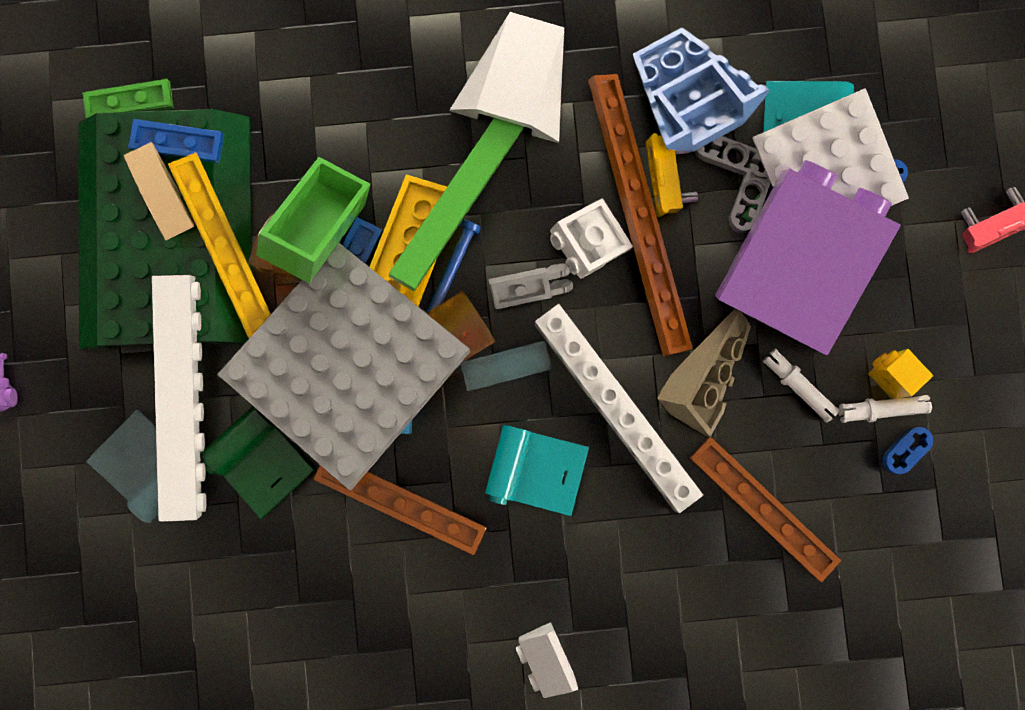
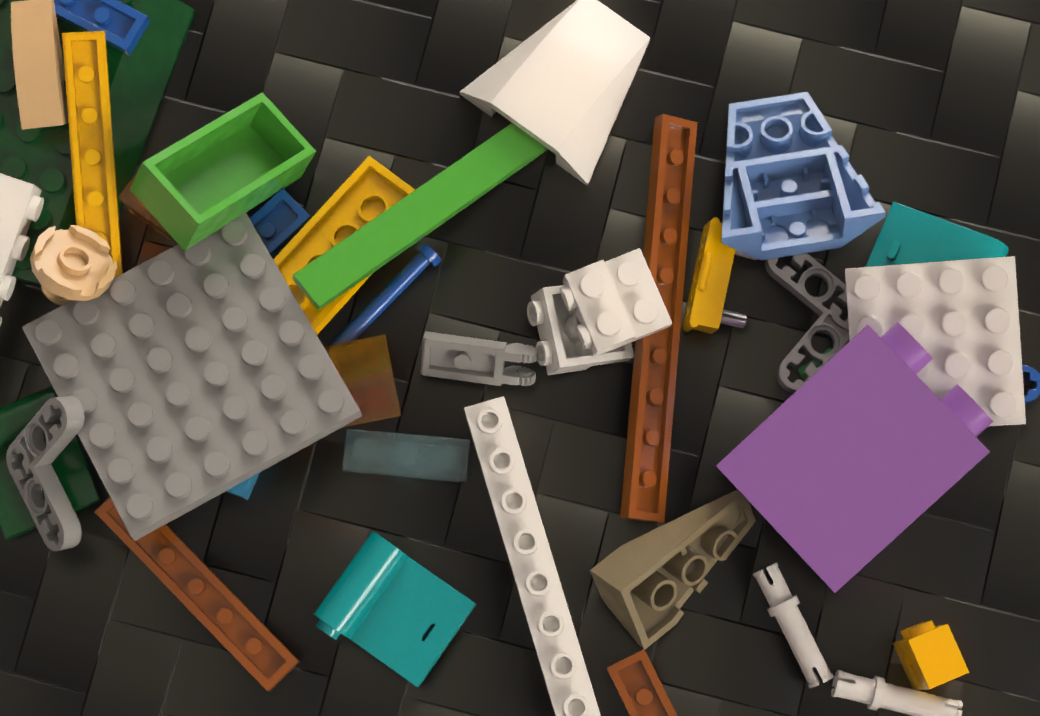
camera: 20 degrees right, 5 degrees down
none -> light grey beam [6,395,85,551]
none -> tan tile [30,225,117,306]
none -> white plate [559,248,673,357]

